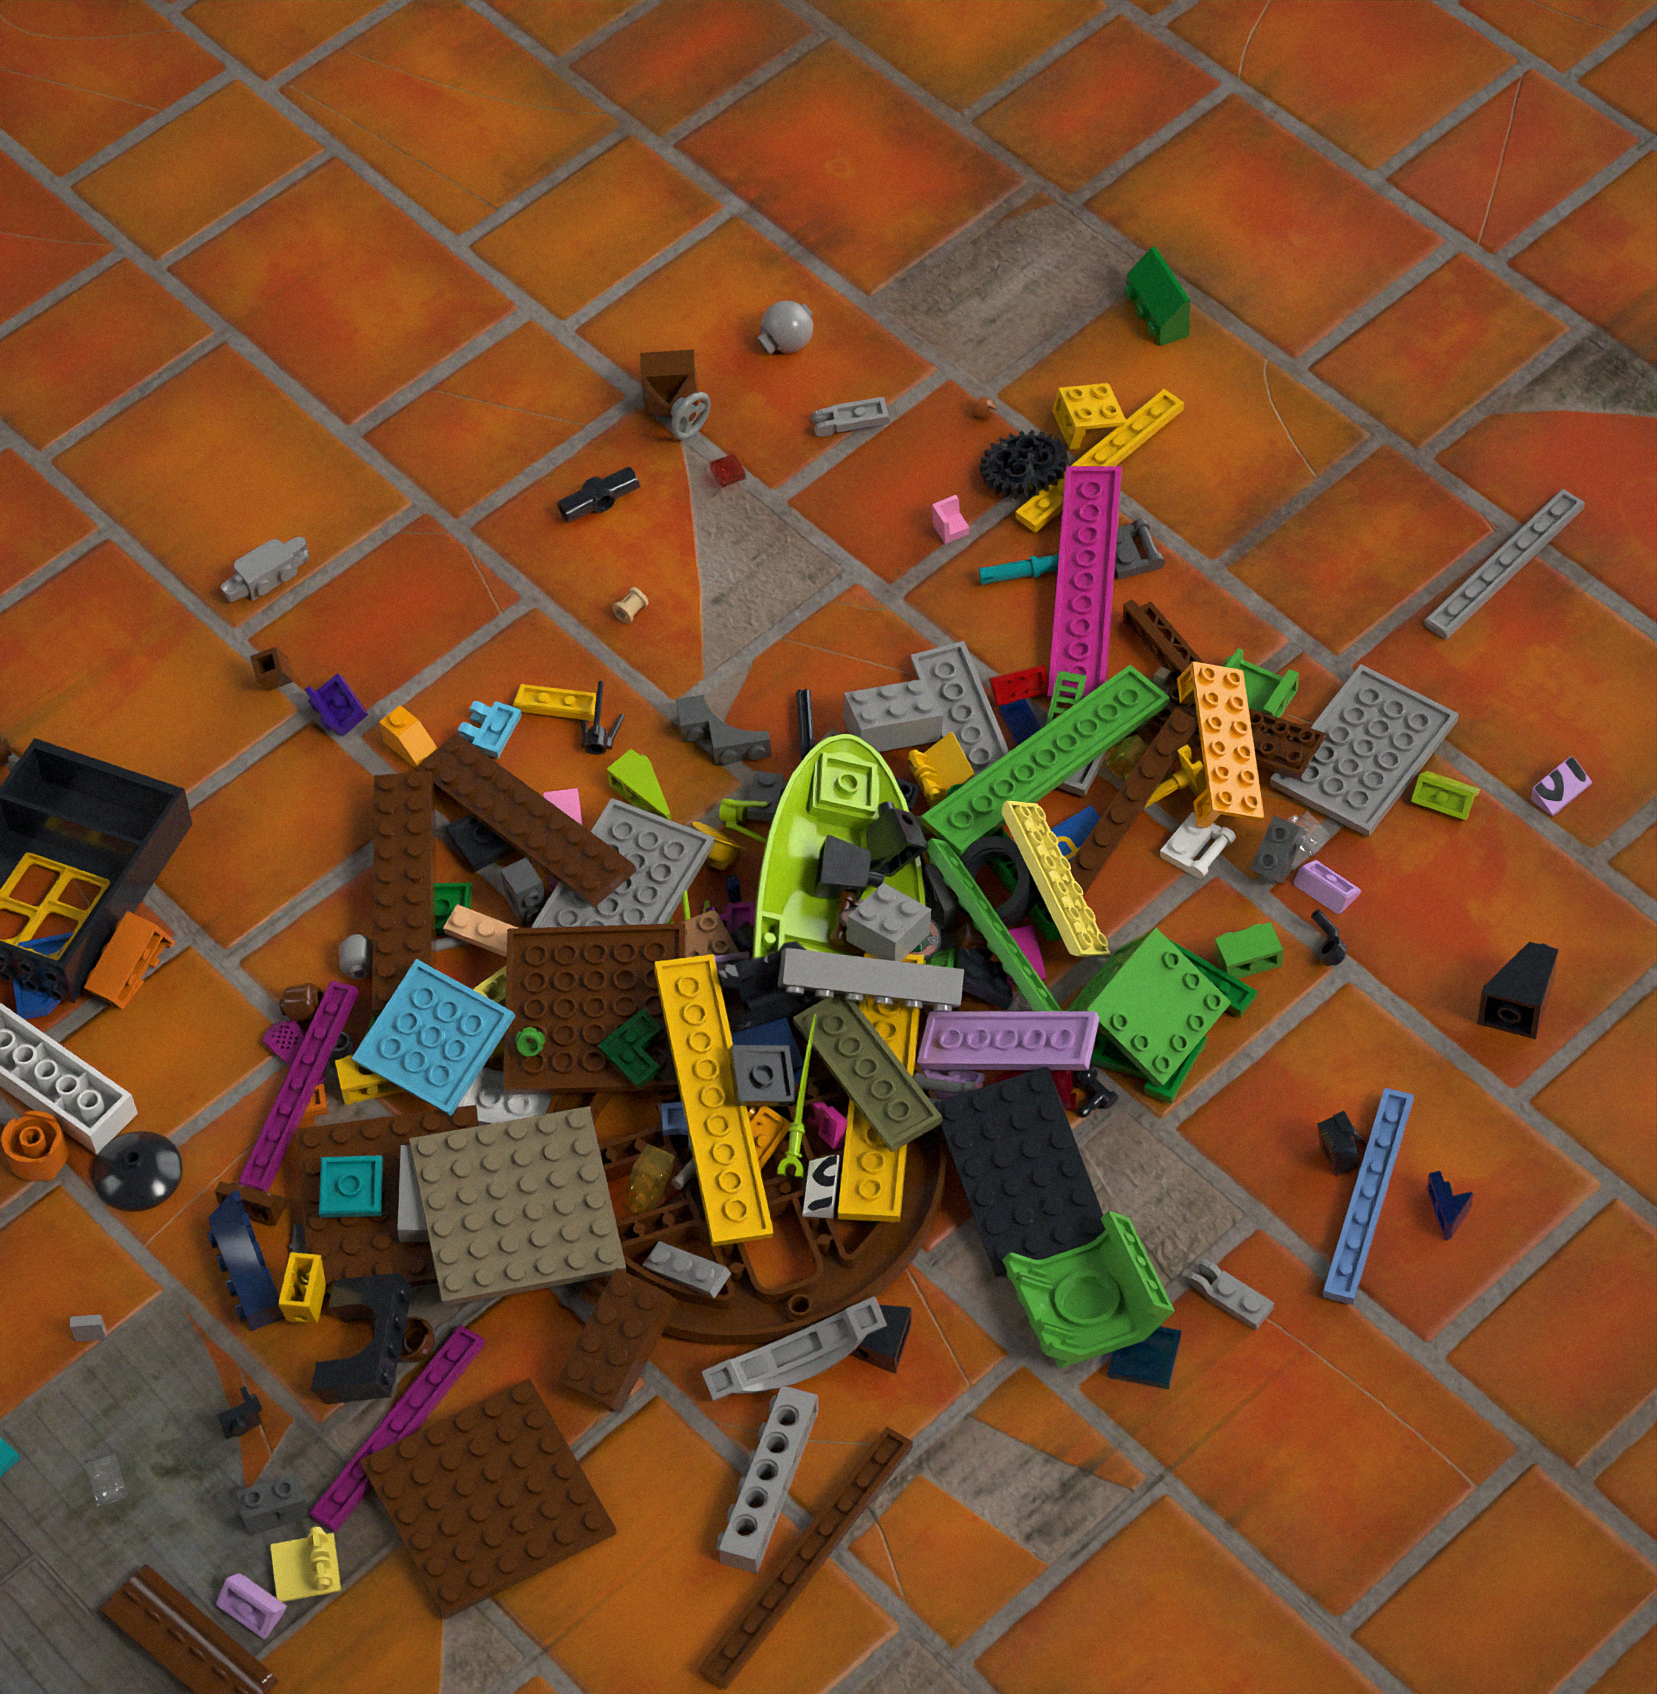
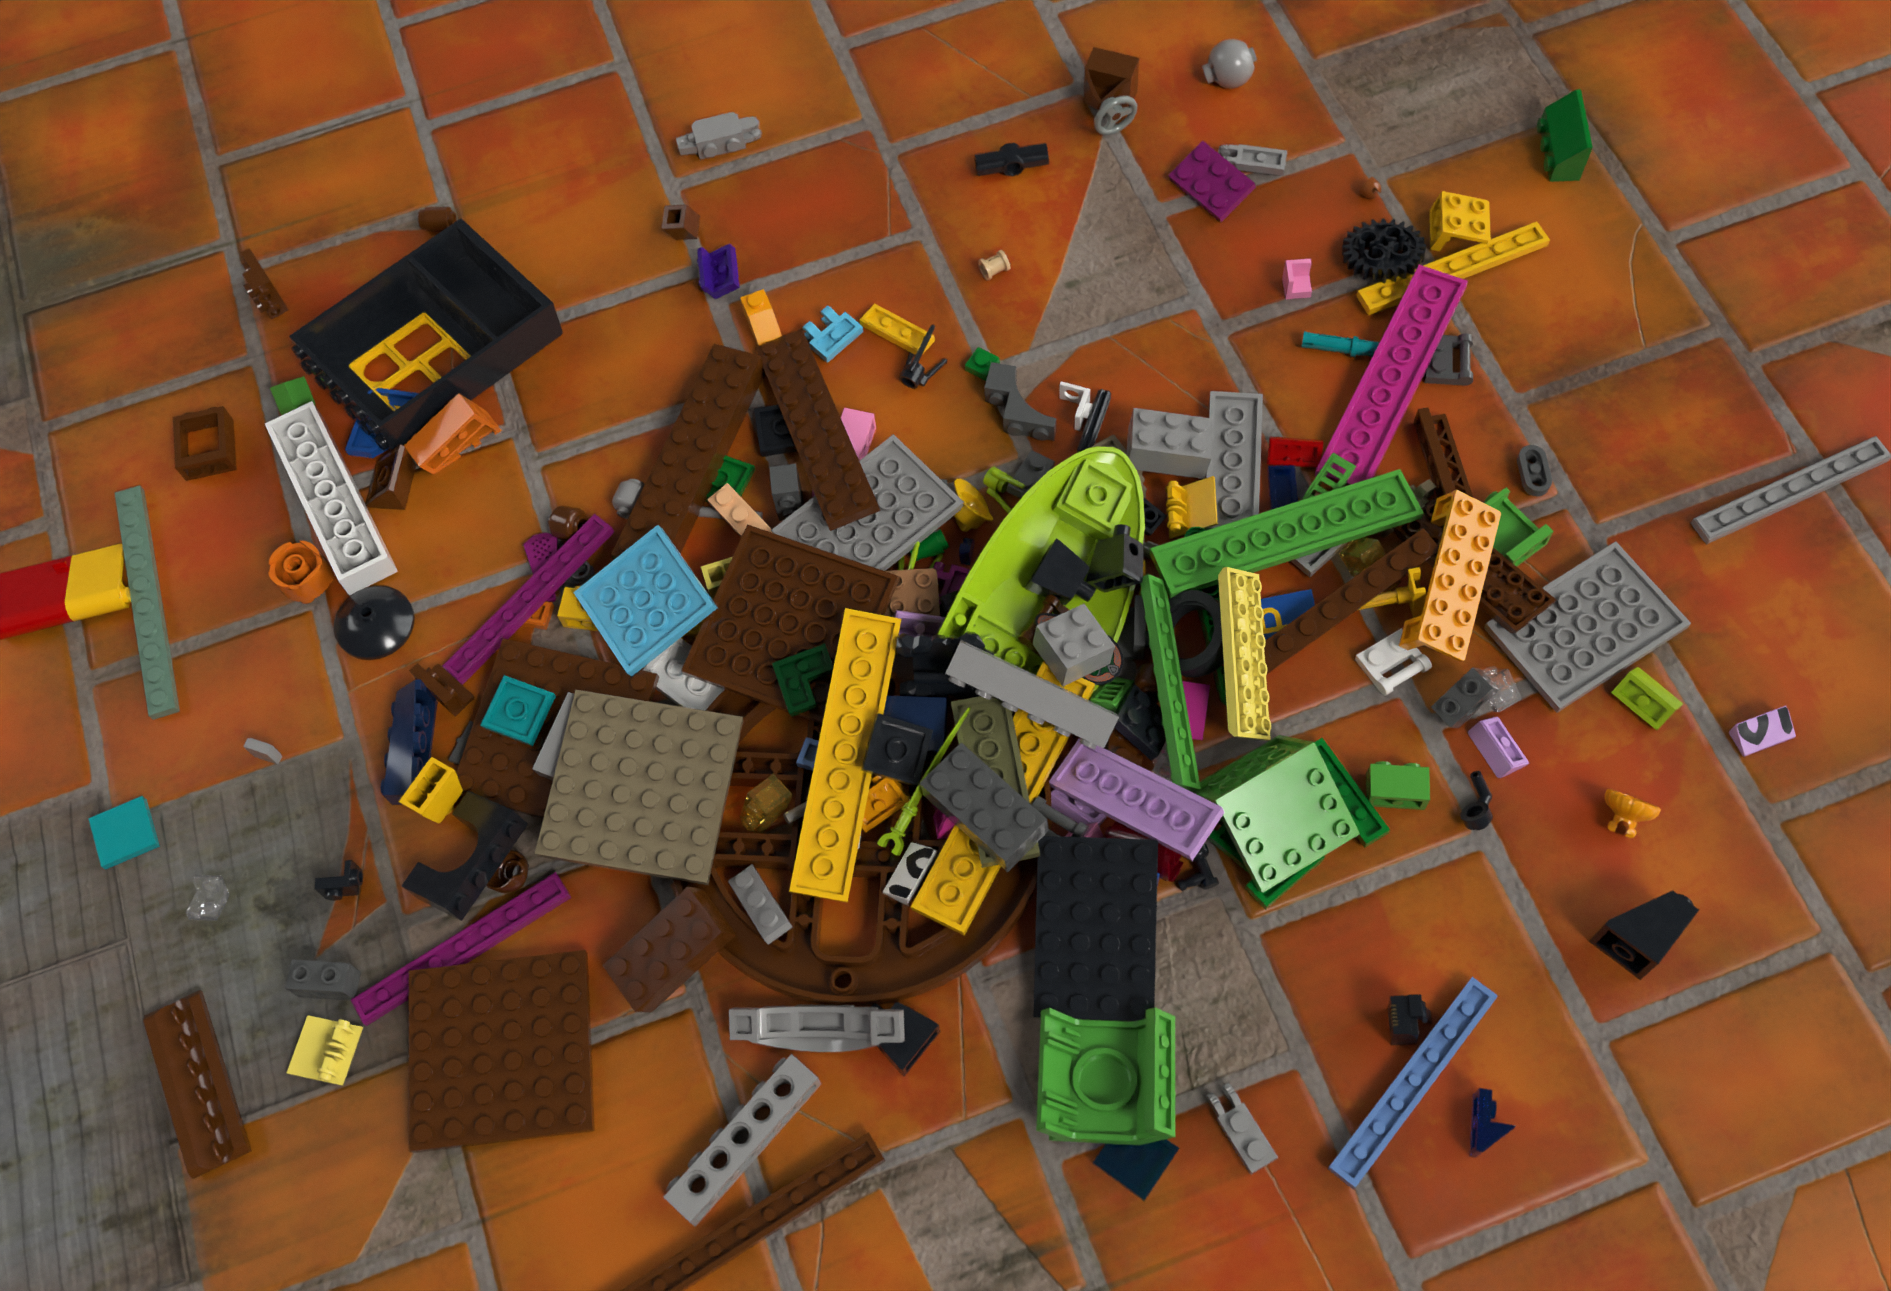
camera: 25 degrees right, 10 degrees up
lavender slope [215,1573,287,1639] -> none
bright green plate [515,1027,545,1056] -> none
lime slope [607,749,671,820] -> none
clear red plate [709,453,746,488] -> none
none -> reddish brown slope [366,445,416,510]
none -> green cone [910,529,950,561]
none -> dark grey brick [919,743,1049,873]
none -> green plate [965,347,1000,381]
none -> white bracket [1059,382,1092,431]
none -> magenta plate [1168,141,1256,222]
none -> dark grey plate [1517,445,1552,496]
none -> light orange hair [1605,789,1661,838]

